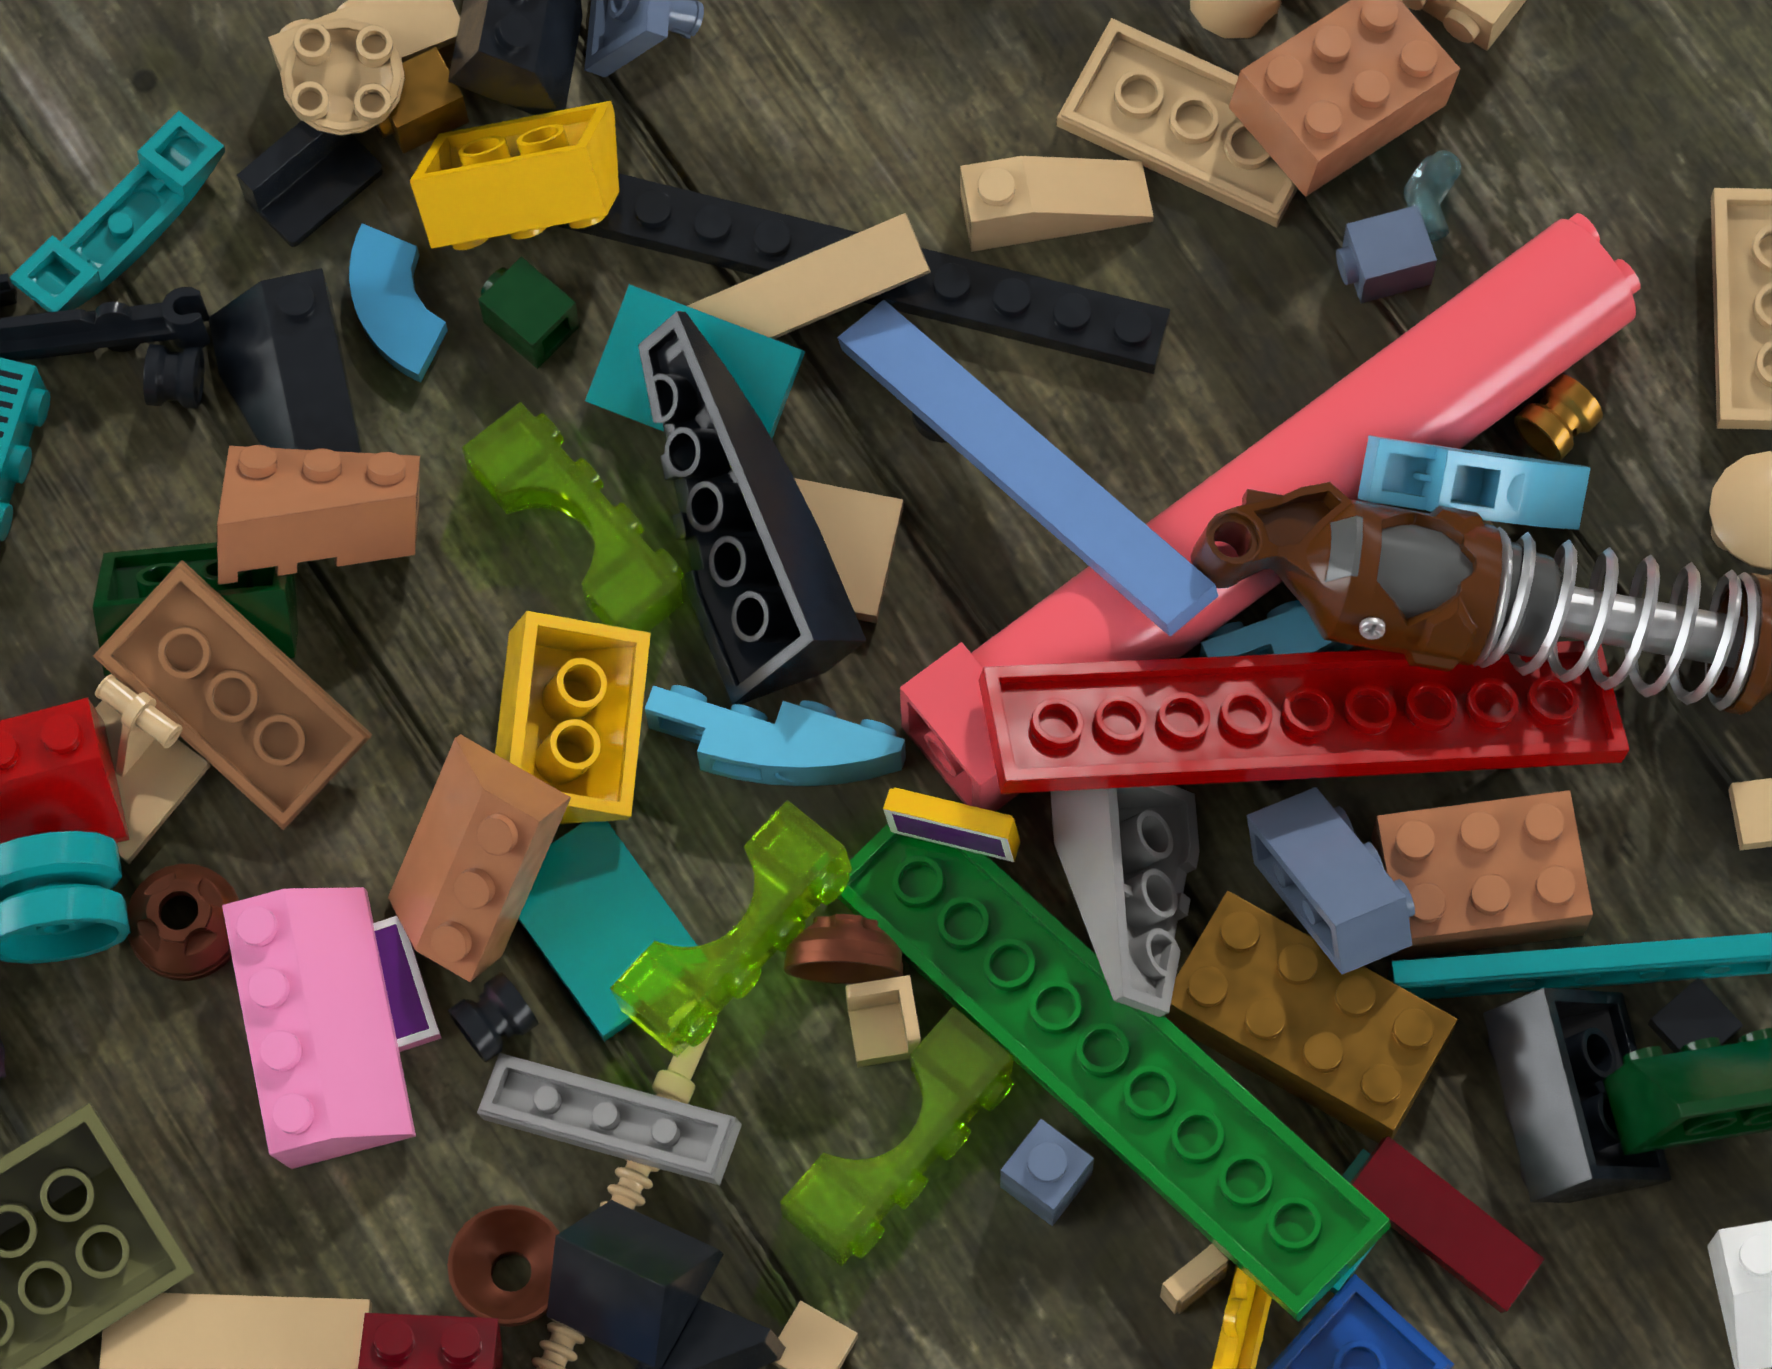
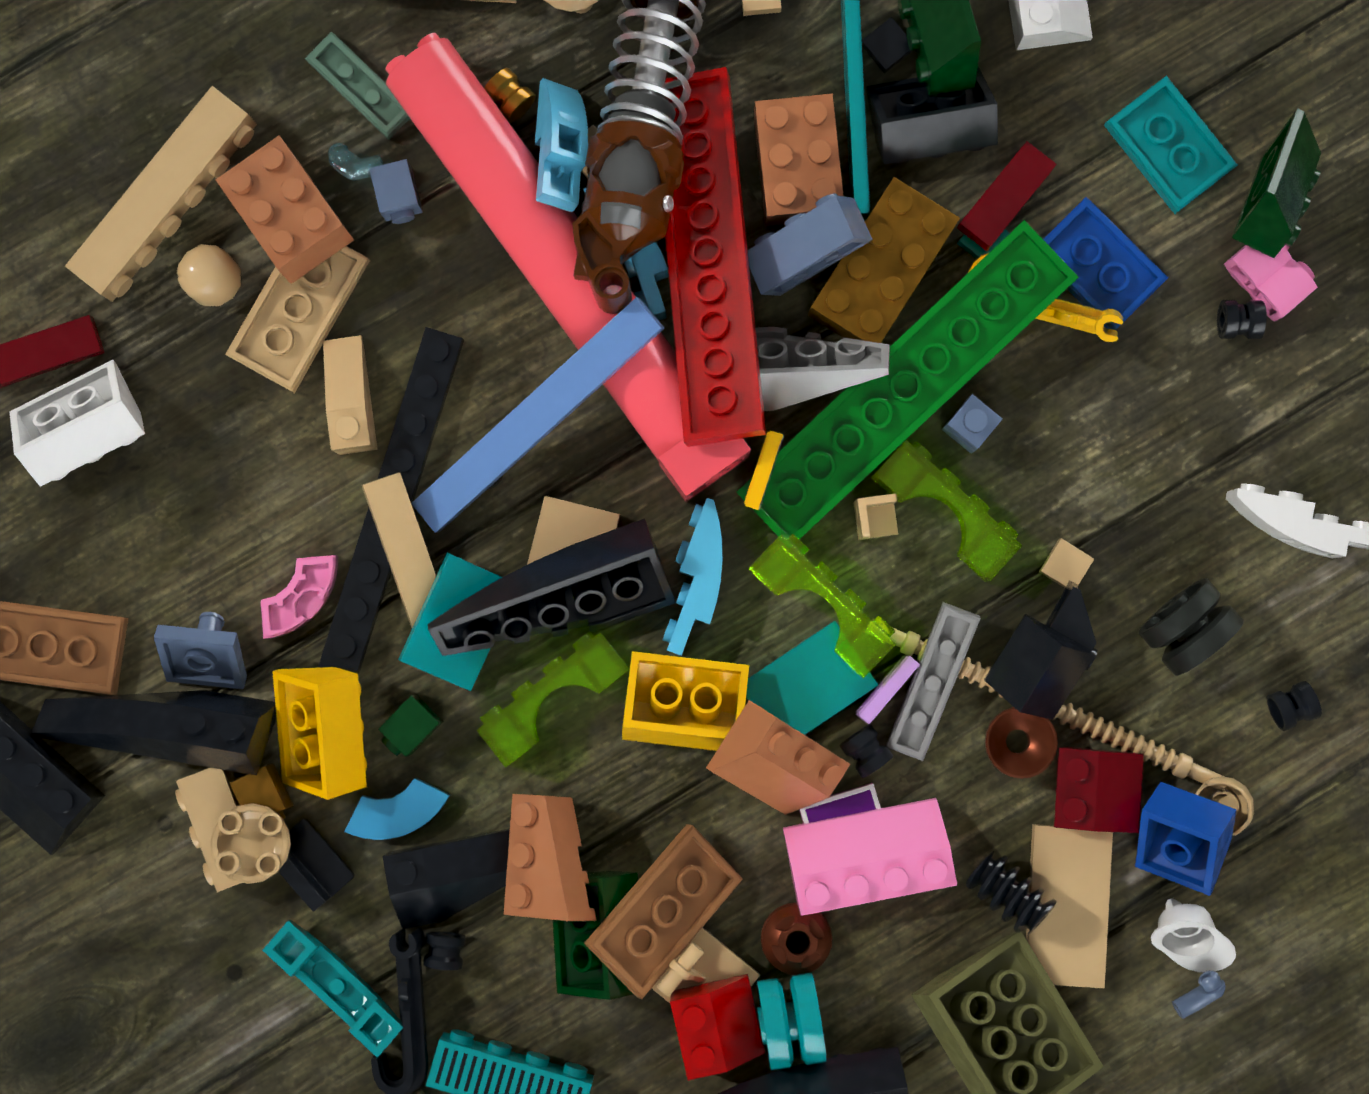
camera: 90 degrees left, 15 degrees up
copper piece [784,914,903,984] -> none
tan tile [1160,1243,1229,1314] -> none
none -> bright pink tile [261,555,338,639]
none -> sand green tile [305,31,410,140]
none -> lavender tile [855,656,920,724]
none -> black piece [966,851,1057,936]

